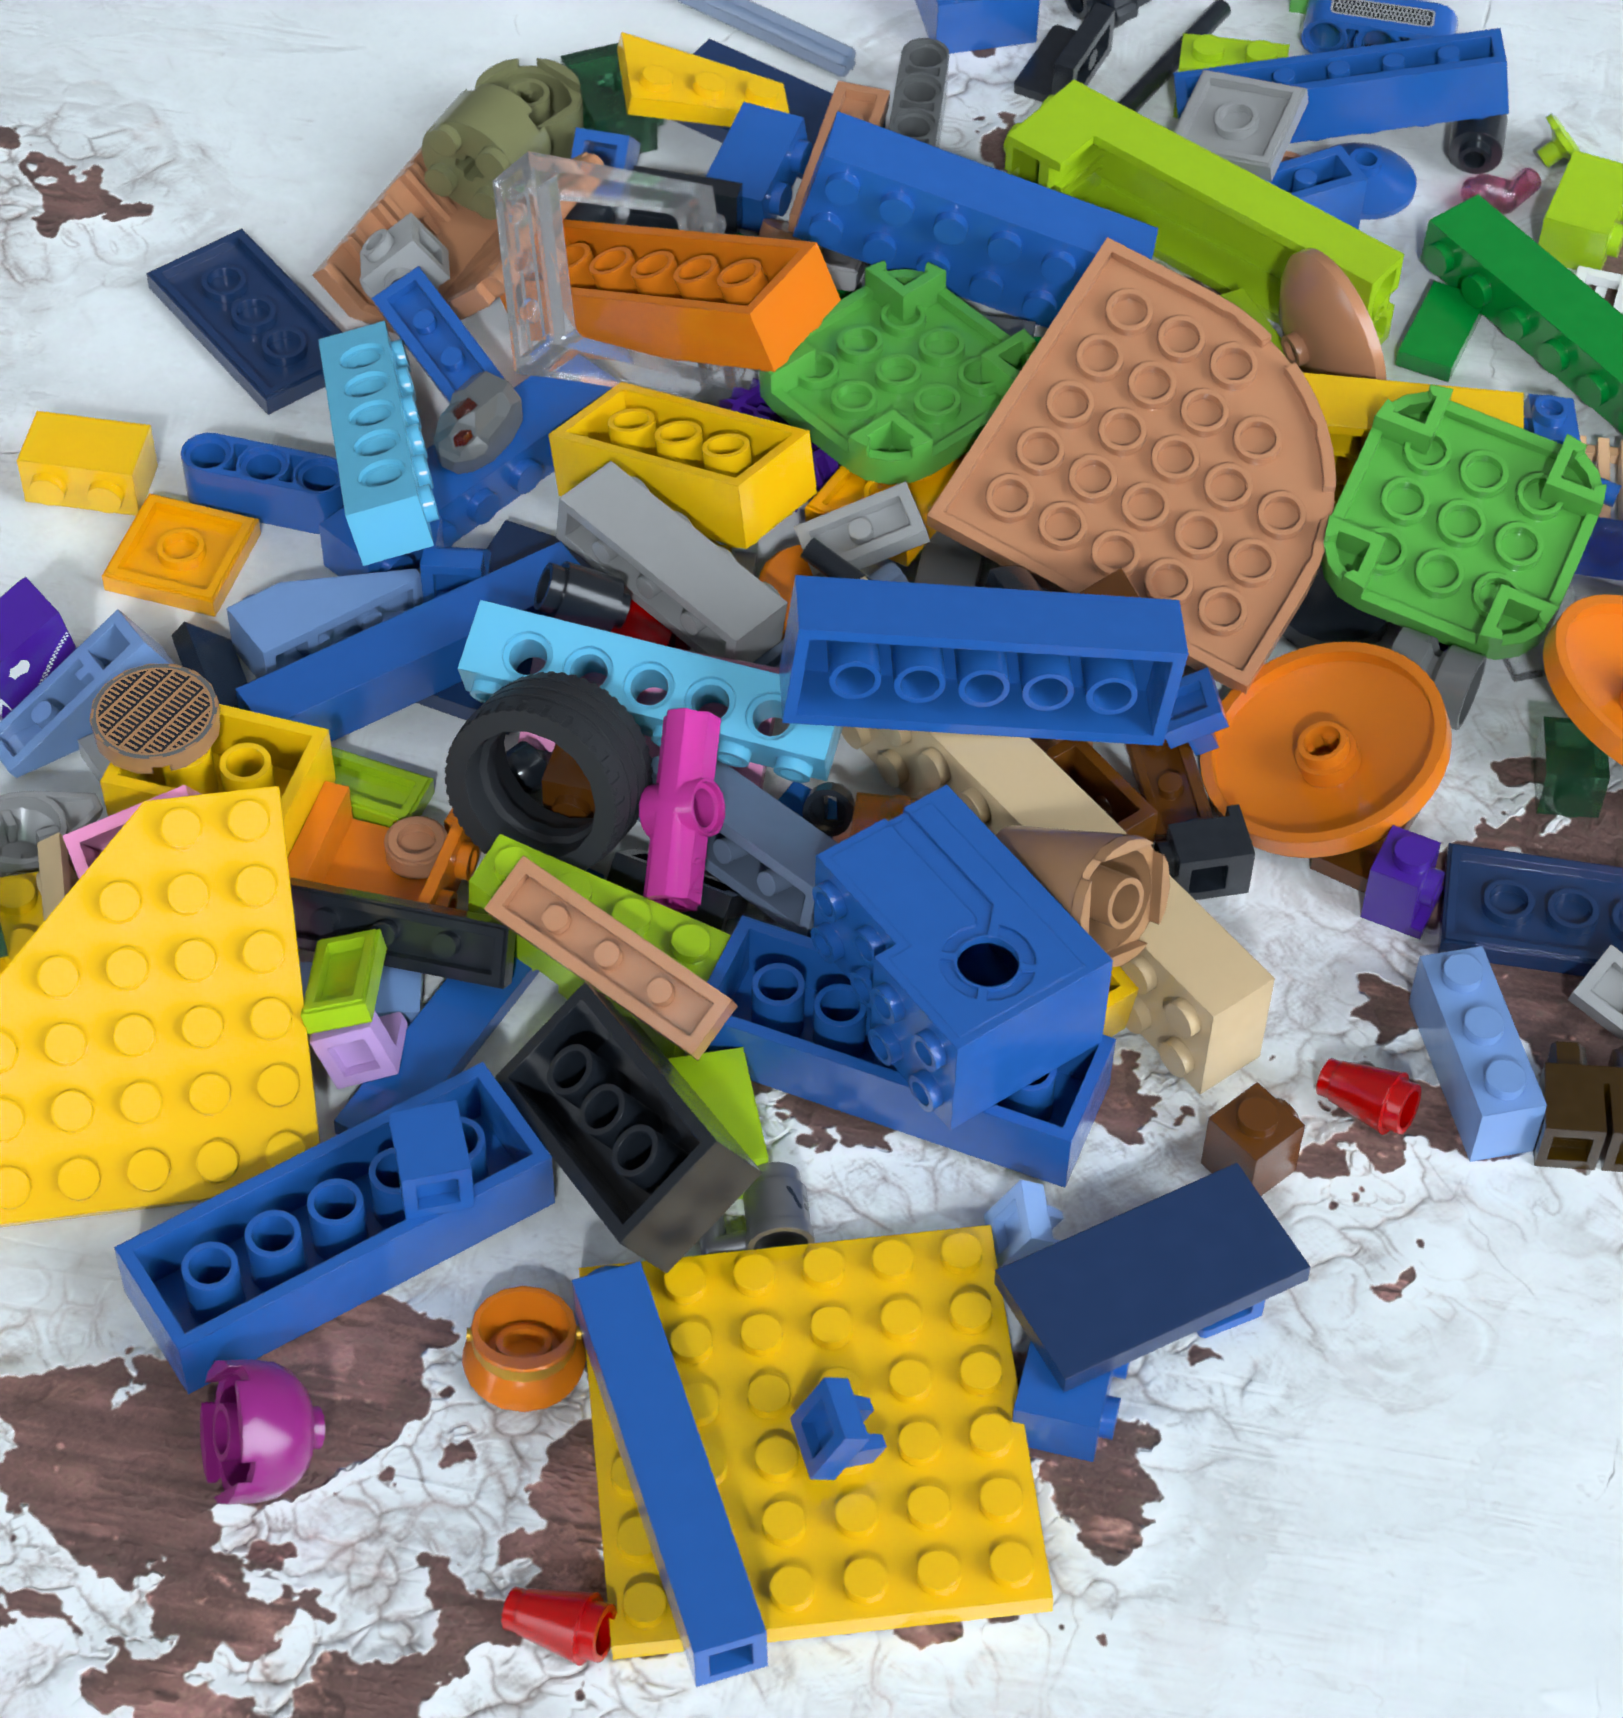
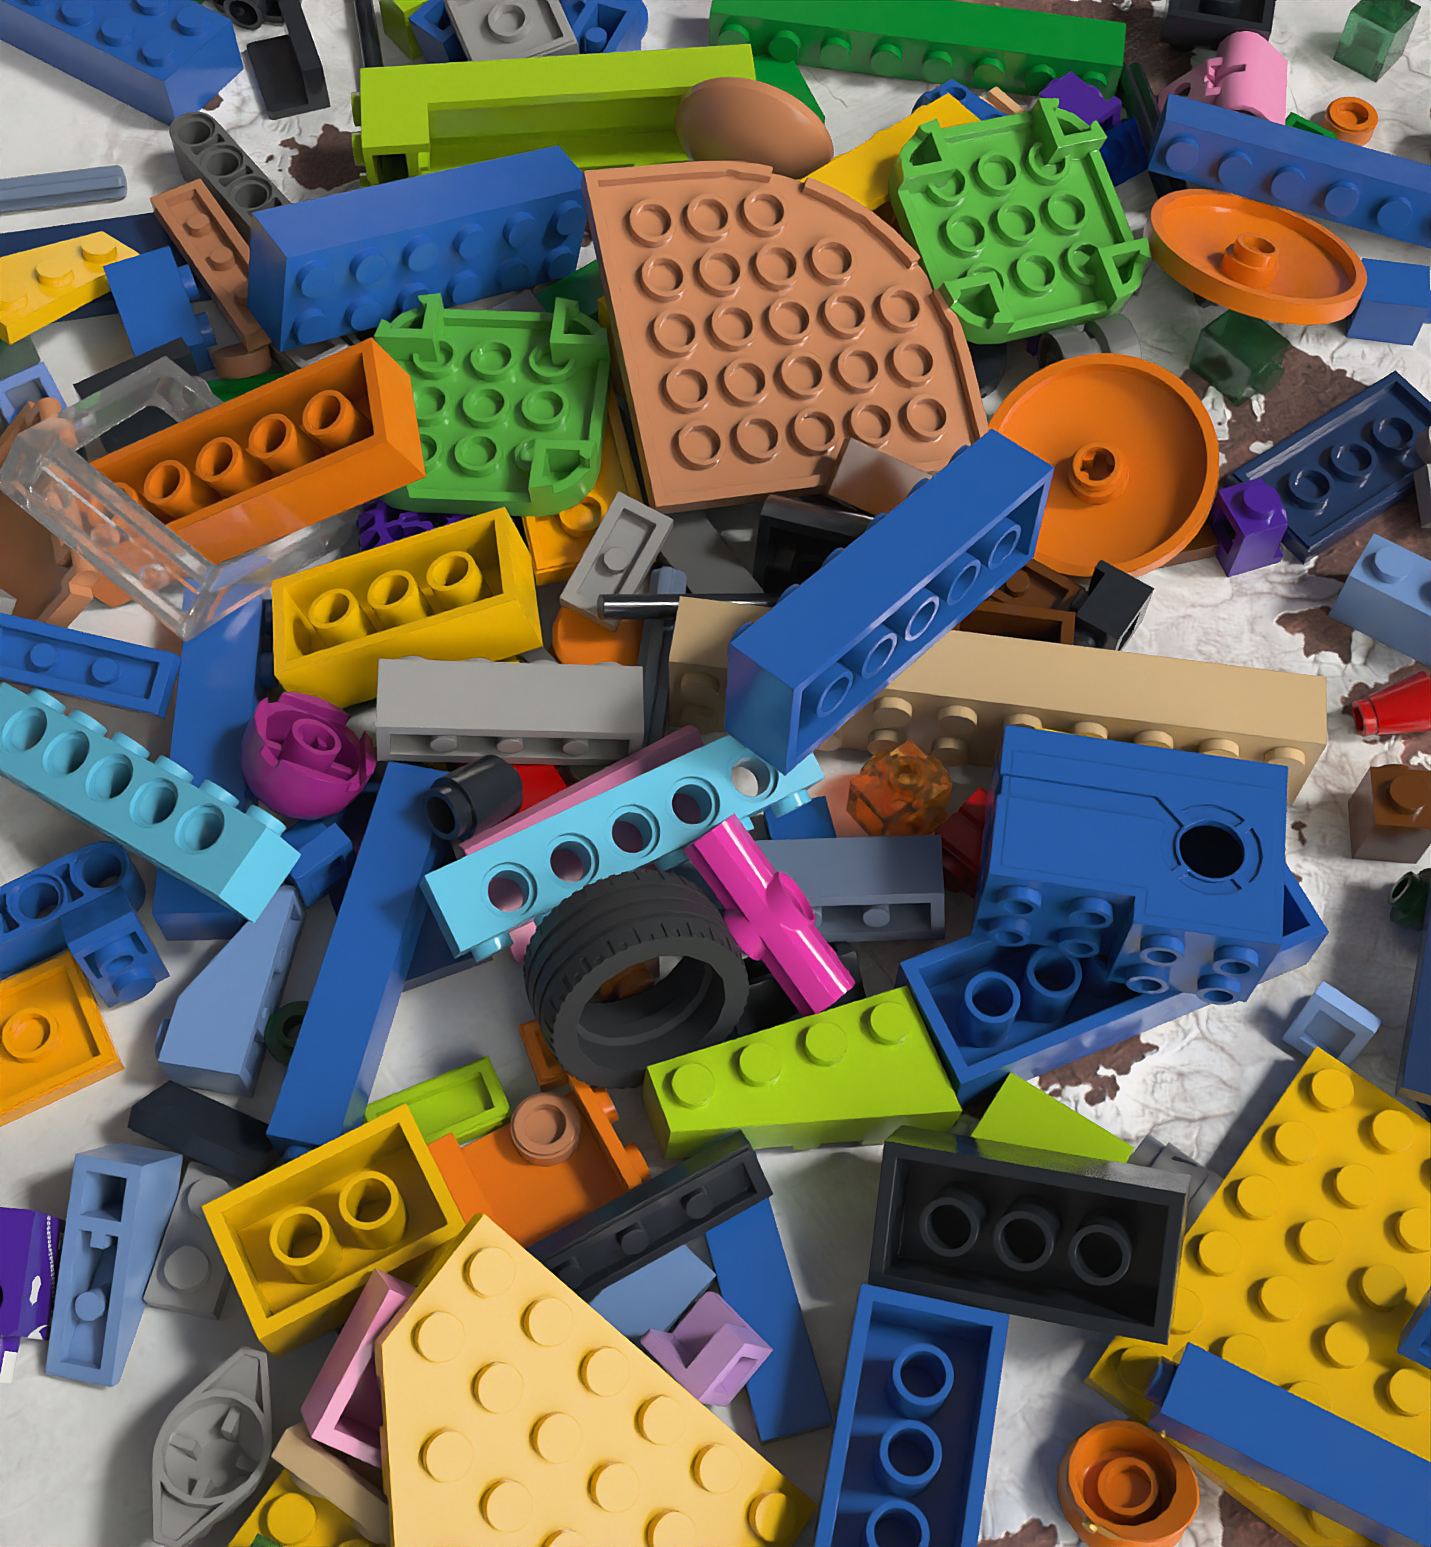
camera: 45 degrees left, 10 degrees up
tile [90,664,220,774] -> none
lime tile [300,929,387,1034] -> none
blue panel [388,1100,475,1220] -> none
dark grey rock [433,371,523,474] -> none
nougat plate [484,856,737,1060] -> none
black hinge [802,782,856,837] -> none
medium nougat cone [995,825,1170,967] -> none
none -> blue slope [59,887,170,1008]
none -> magenta cylinder [239,692,377,820]

